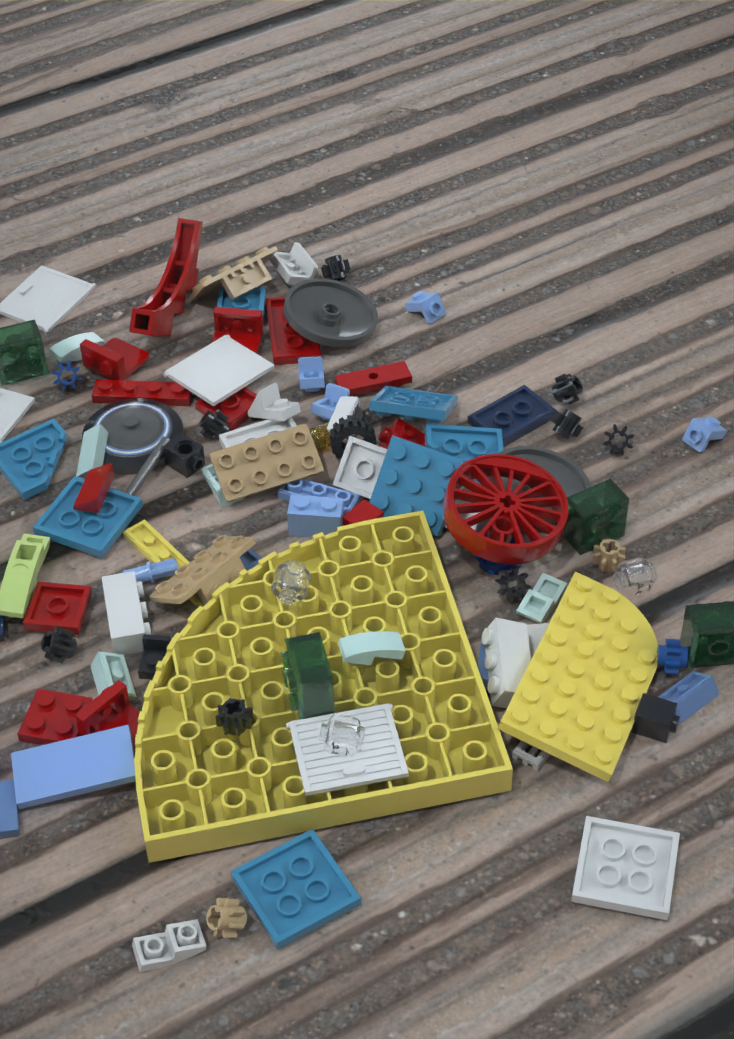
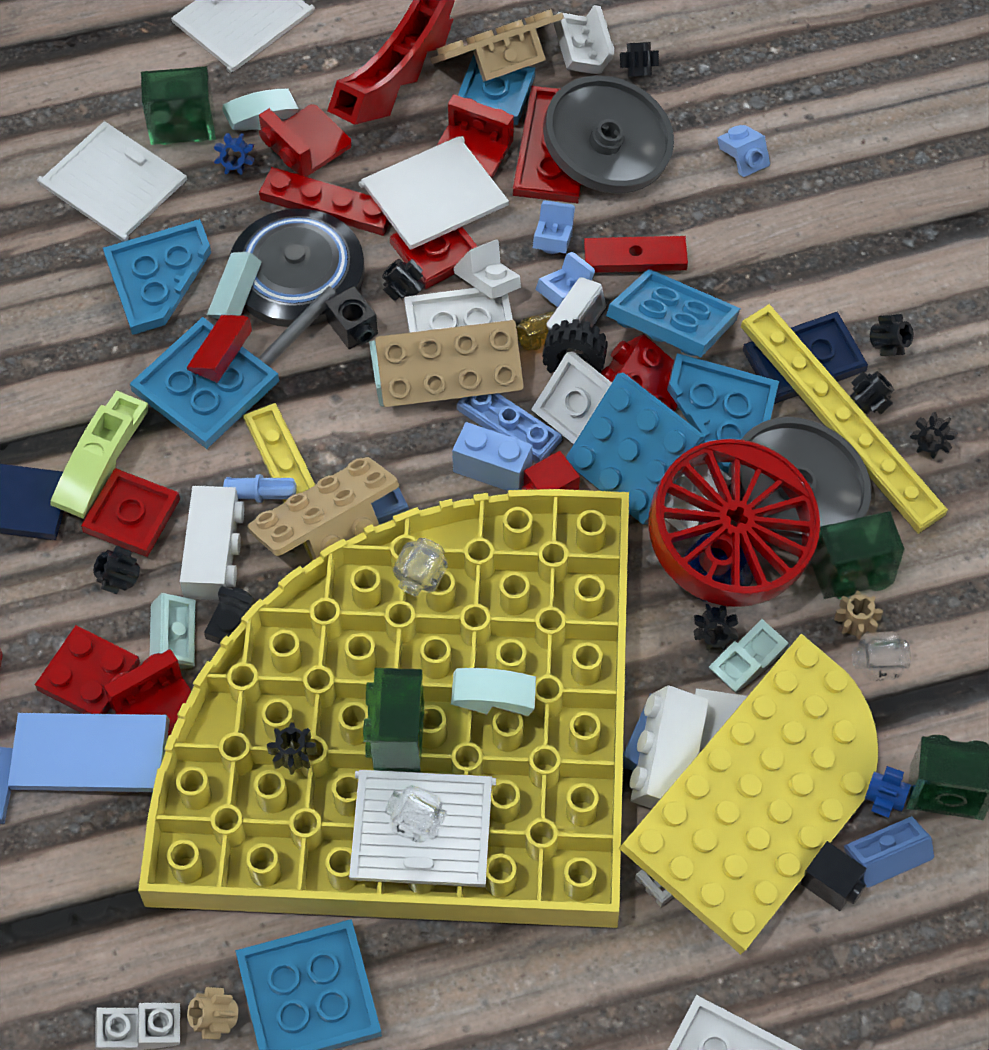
camera: 15 degrees right, 15 degrees up
none -> light yellow tile [741,304,948,534]

